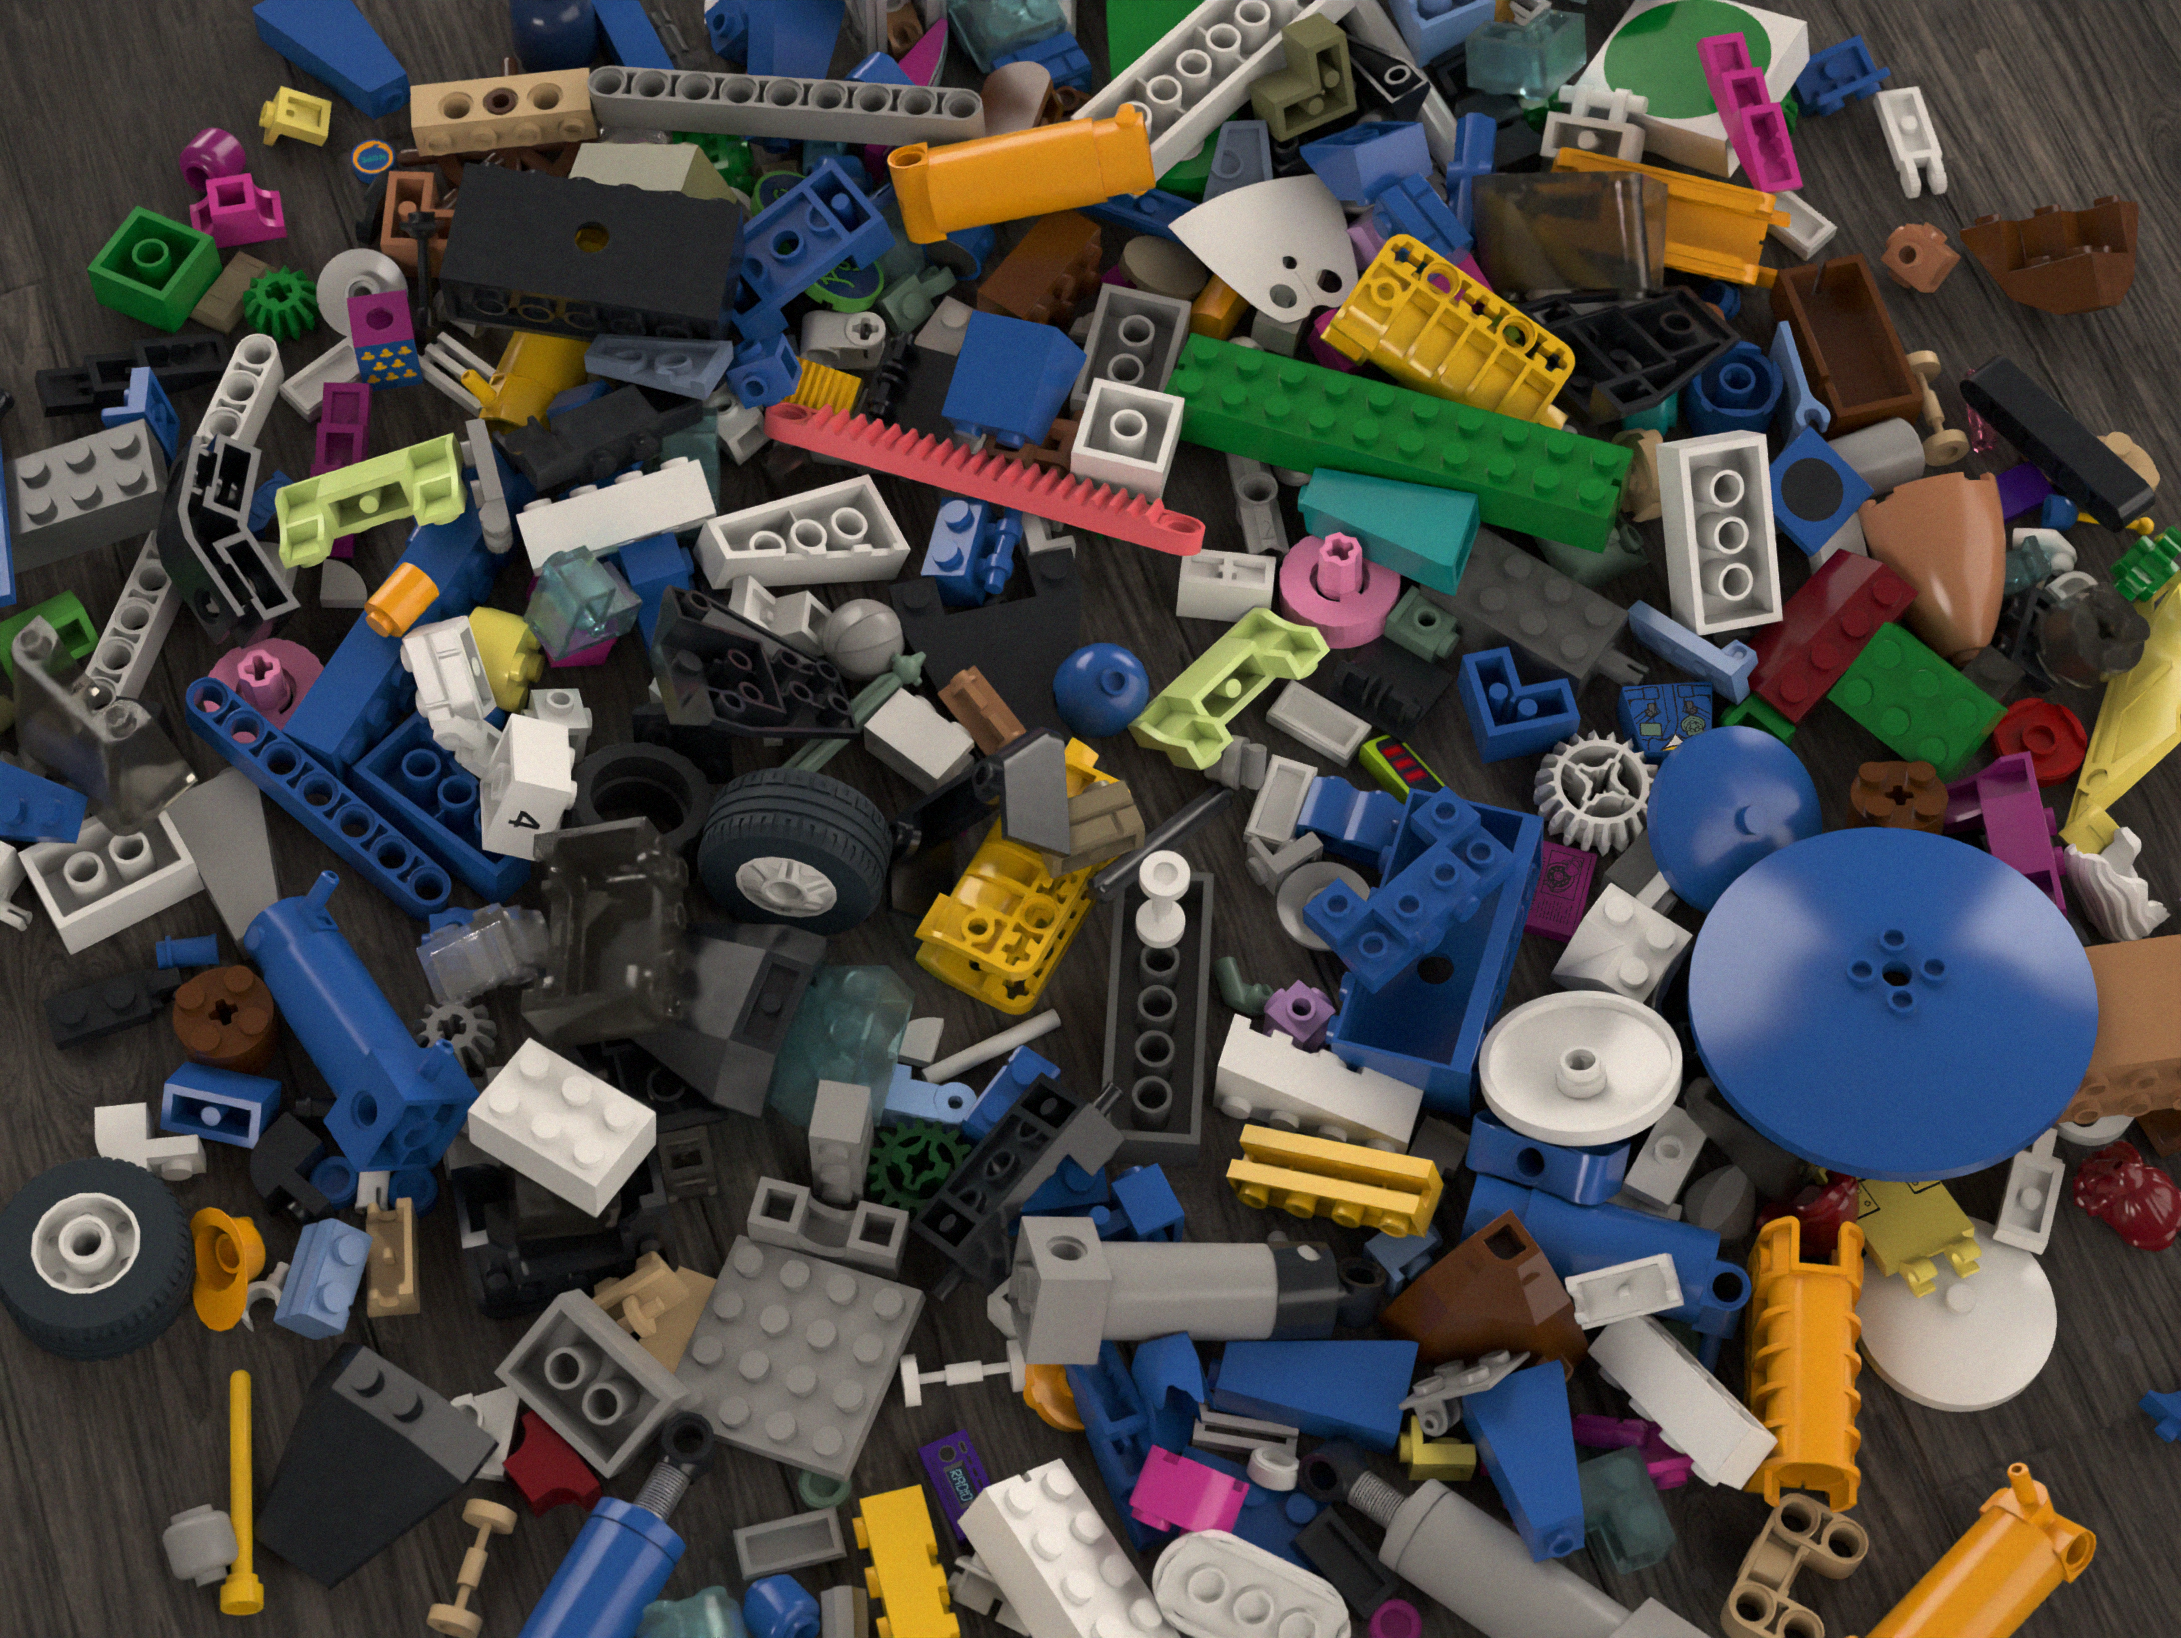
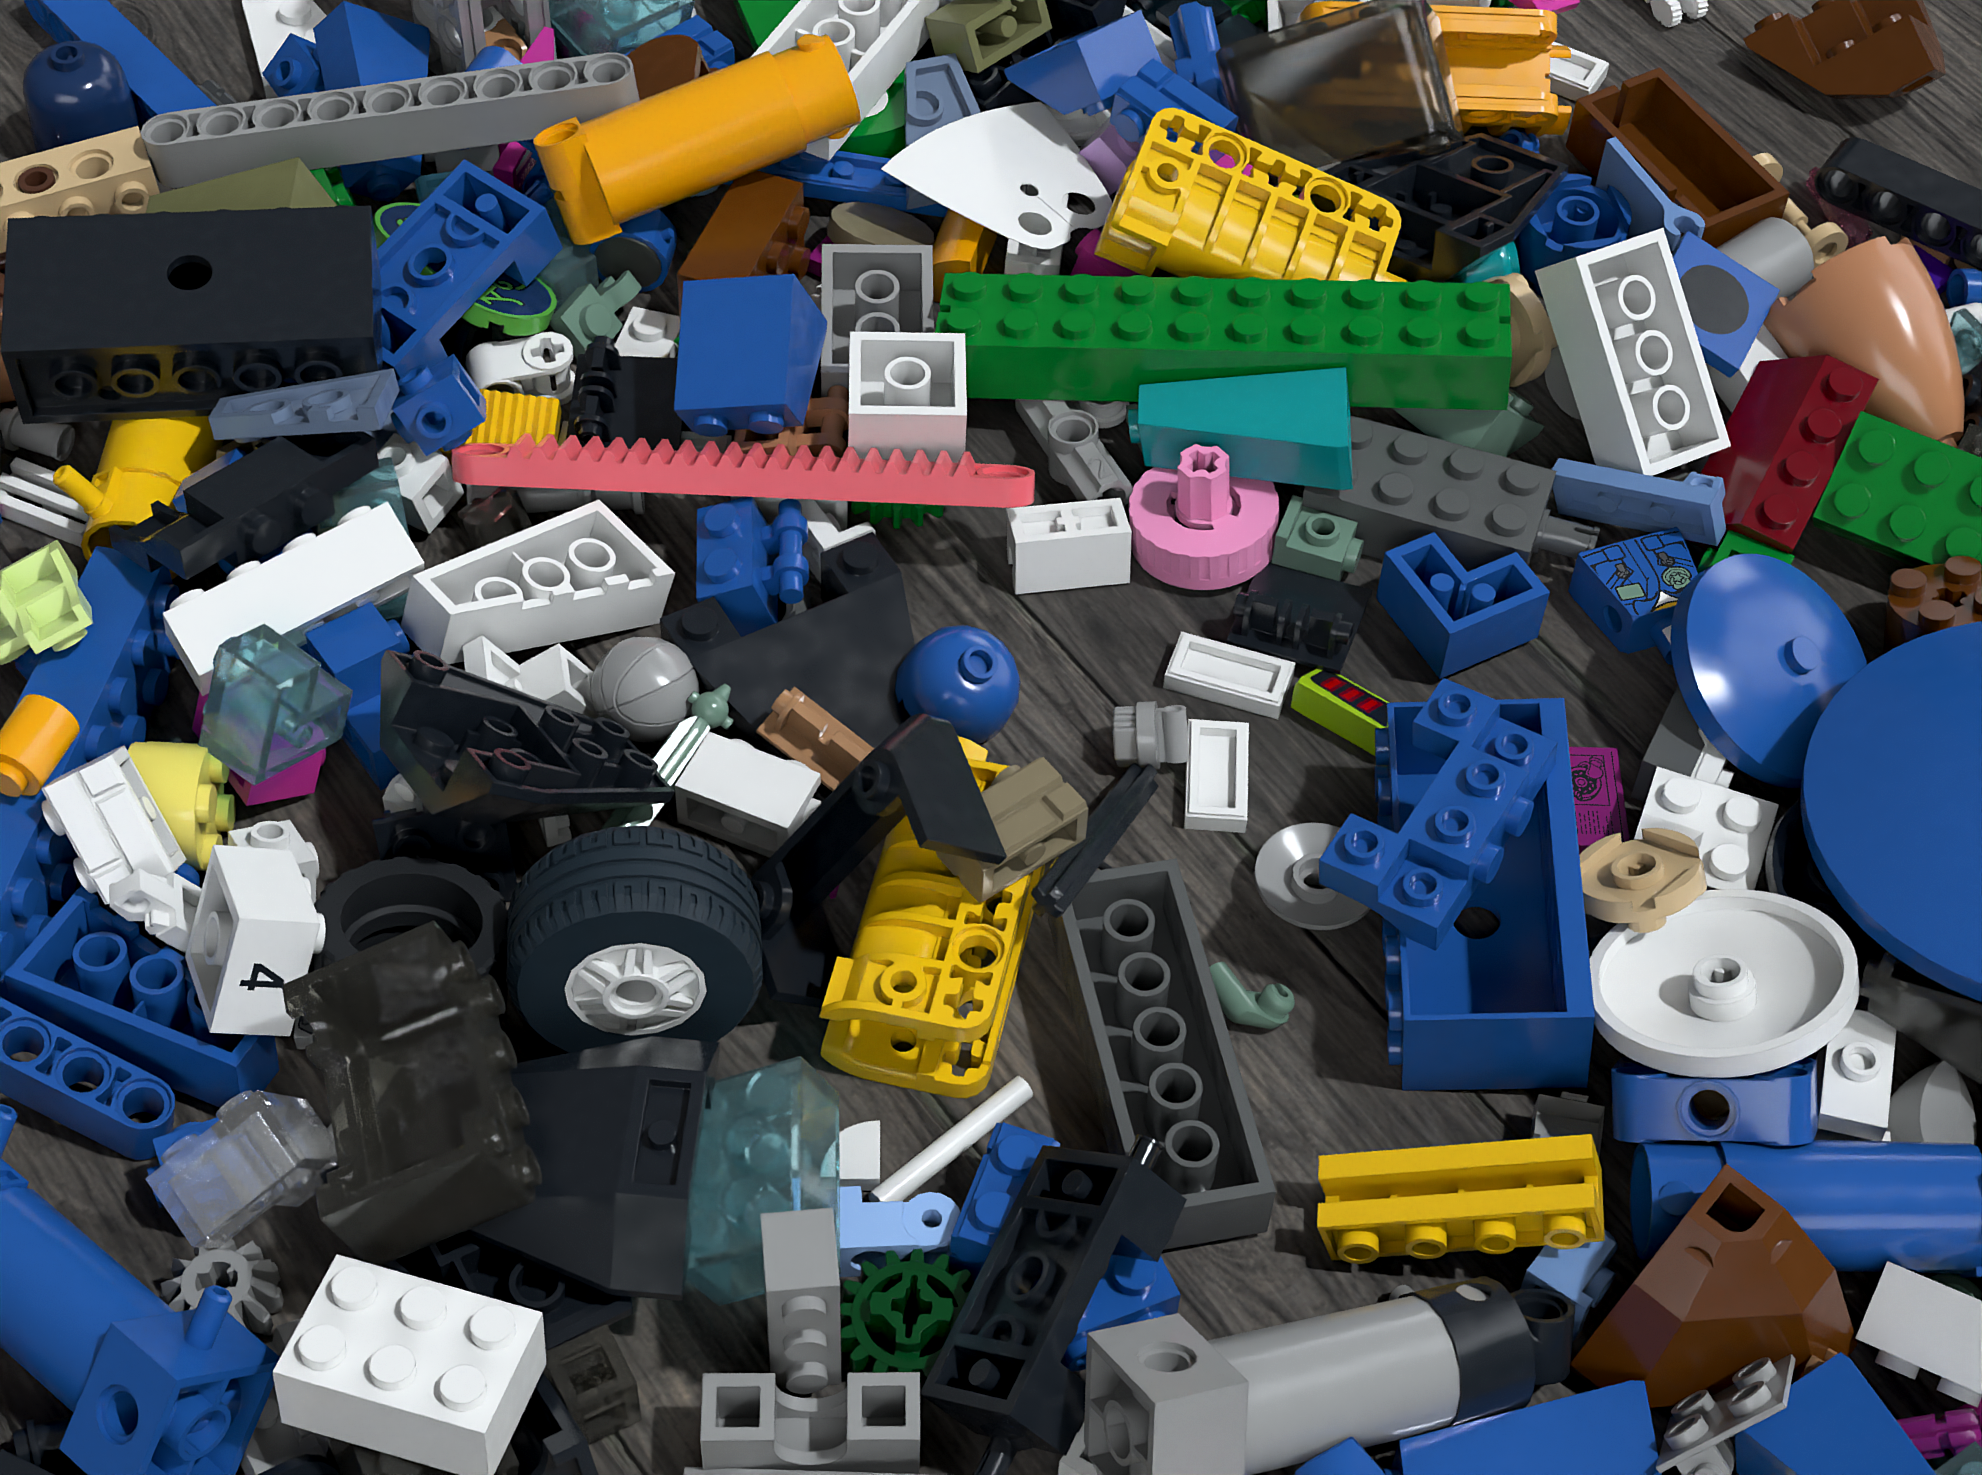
camera: 15 degrees left, 10 degrees down
light grey hinge [460,418,514,554] -> none
blue brick [1086,1163,1185,1242] -> none
yellowish green bracket [1127,607,1330,771] -> none
white wheel [1135,851,1190,948] -> none
white wedge [1213,1013,1424,1155] -> none
light grey bracket [1245,831,1324,897] -> none
lavender brick [1263,979,1336,1054] -> none
blue brick [1294,776,1403,869] -> none
white gear [1533,730,1658,857] -> none
white hinge [1564,1253,1684,1330] -> none
nougat brick [1880,222,1961,293] -> none
none -> tan plate [1579,828,1707,933]

